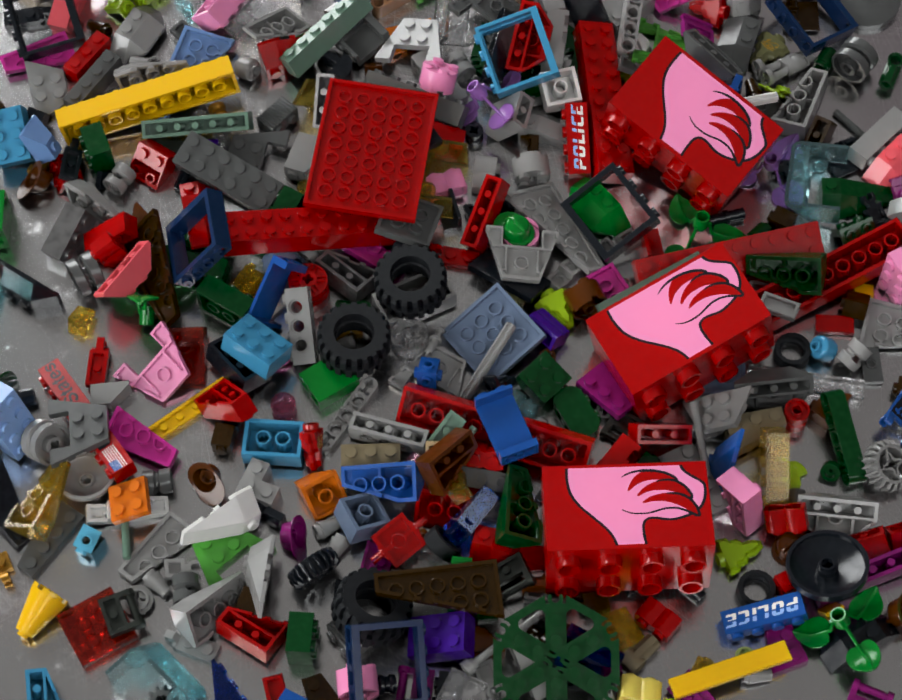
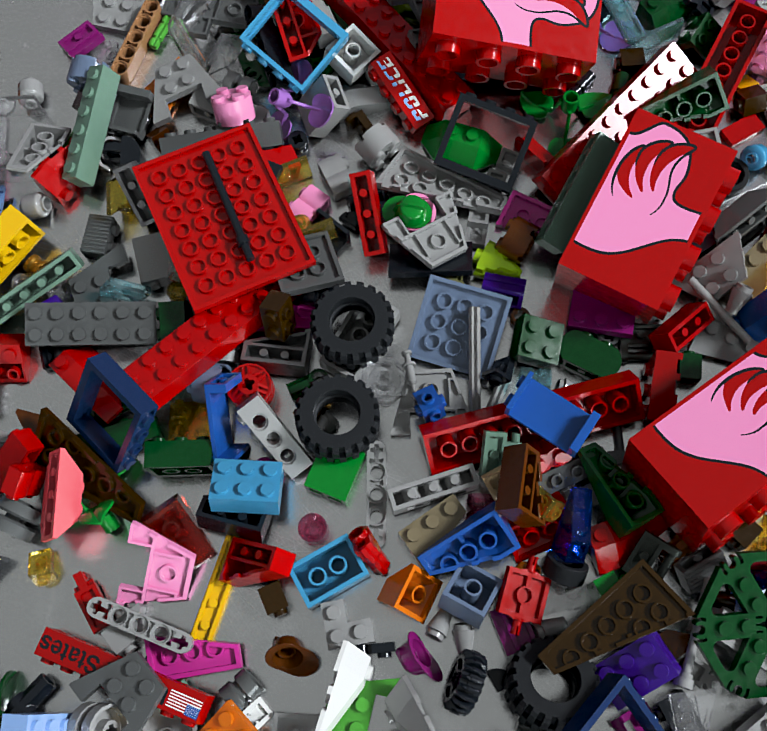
camera: 30 degrees left, 10 degrees up
red hinge [429,243,480,271] -> none
none -> light grey beam [86,596,194,654]
none -> clear light blue plate [99,278,151,302]
none -> black bar [202,151,255,262]
none -> dark brown brick [259,289,296,342]
none -> light grey cone [724,282,754,316]

